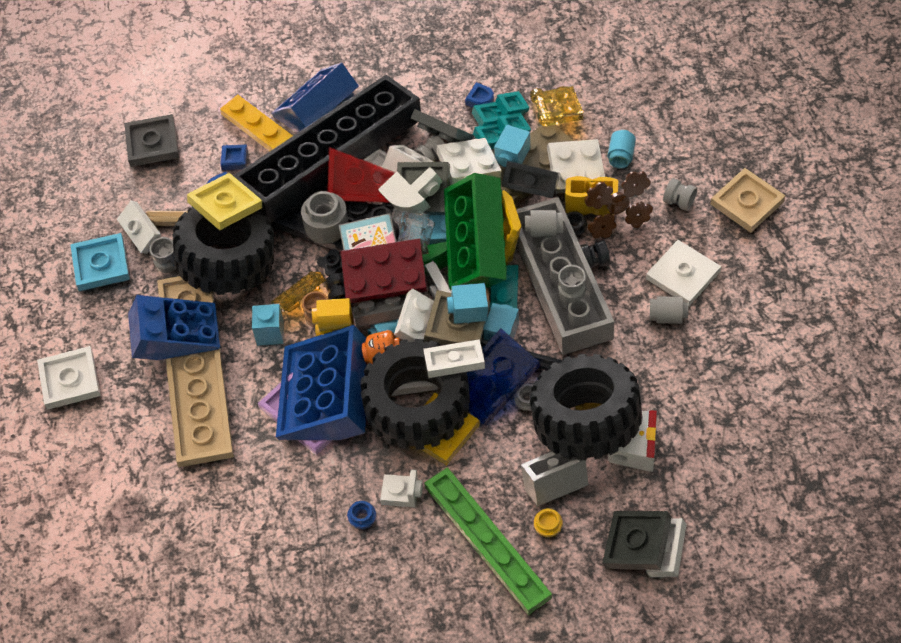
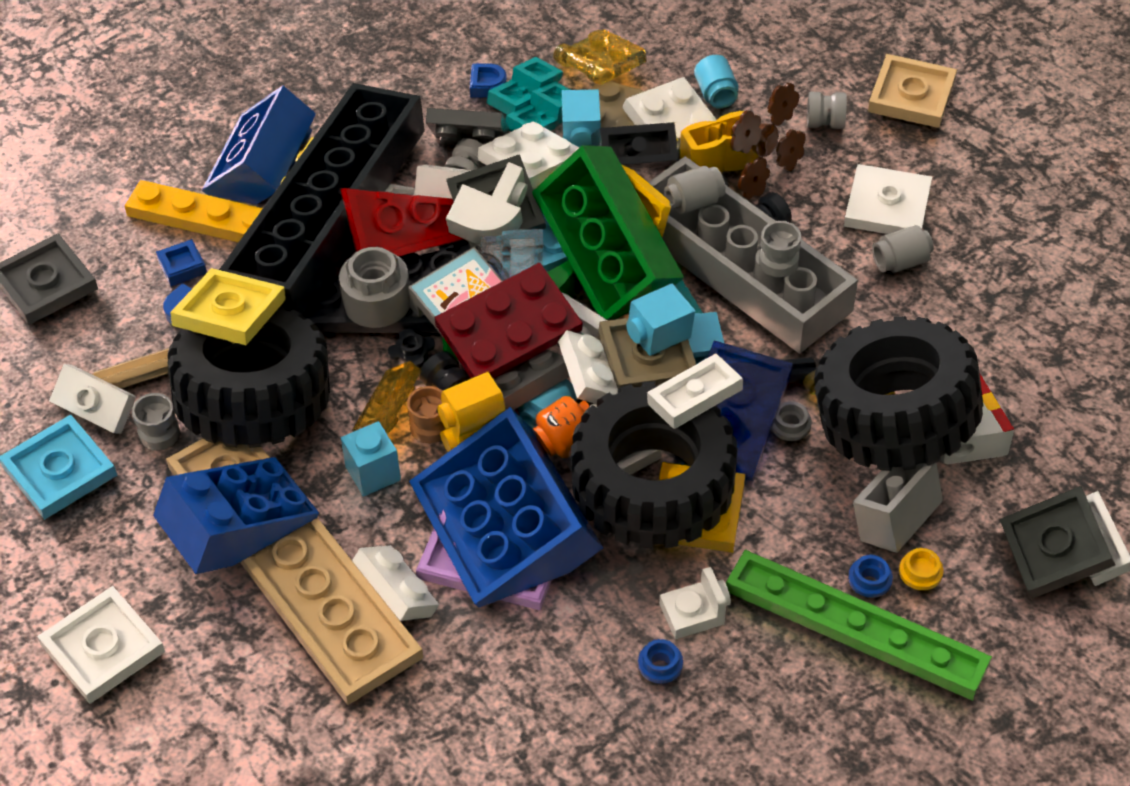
camera: 30 degrees left, 5 degrees down
none -> white plate [352,545,439,621]
none -> blue plate [848,555,893,598]

